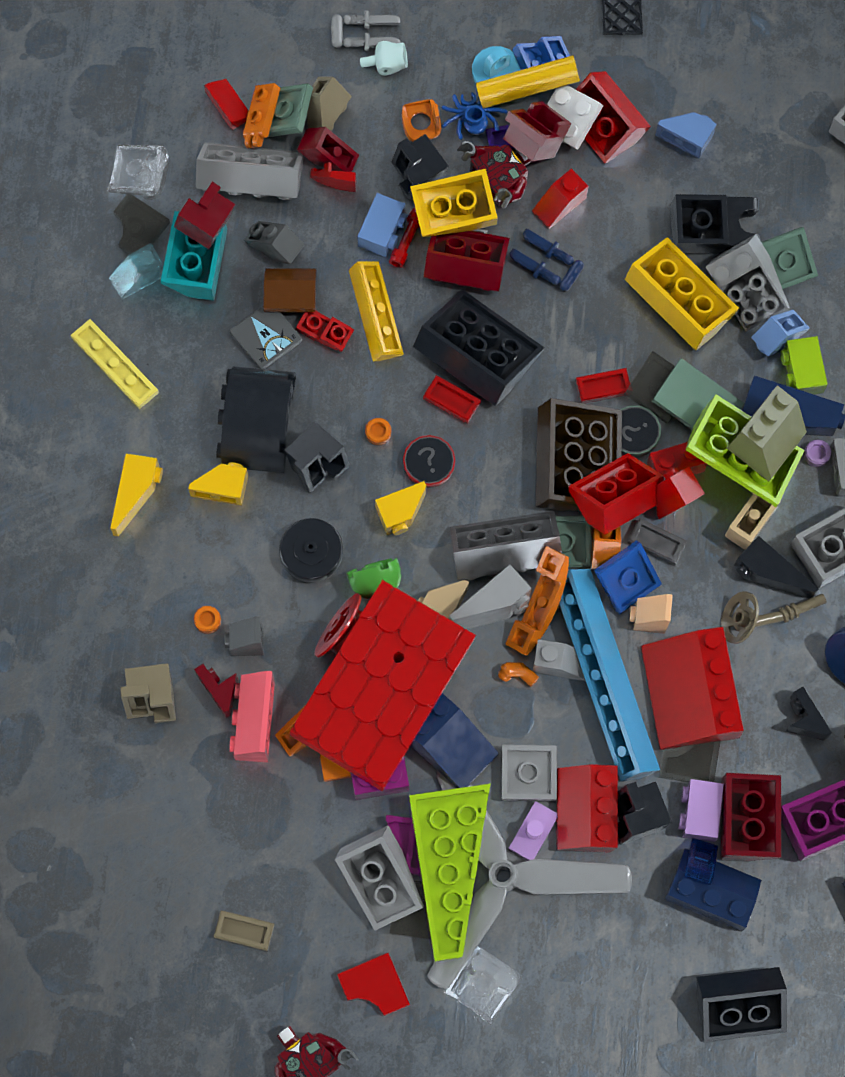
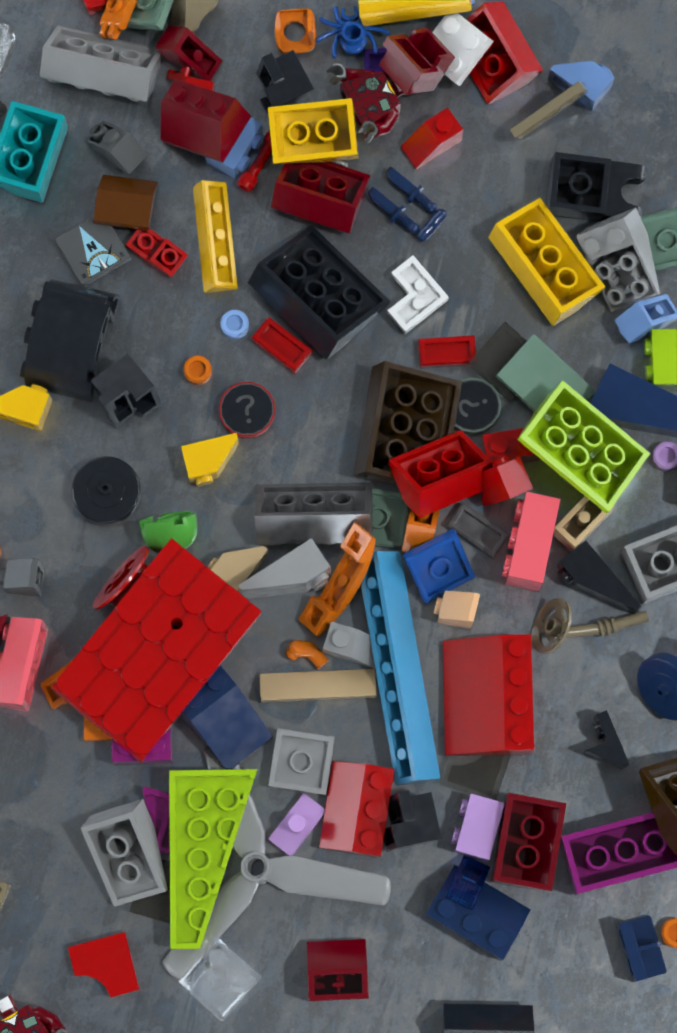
camera: 10 degrees right, 5 degrees up
dark red plate [174,181,235,249] -> none
olive slope [727,385,807,482] -> none
none -> dark red slope [160,79,251,163]
none -> light blue tile [221,310,249,339]
none -> tan slope [260,669,377,703]
none -> dark red slope [307,939,369,1002]
none -> white plate [387,255,449,334]
none -> coral brick [502,492,560,593]
none -> dark tan tile [510,81,588,139]

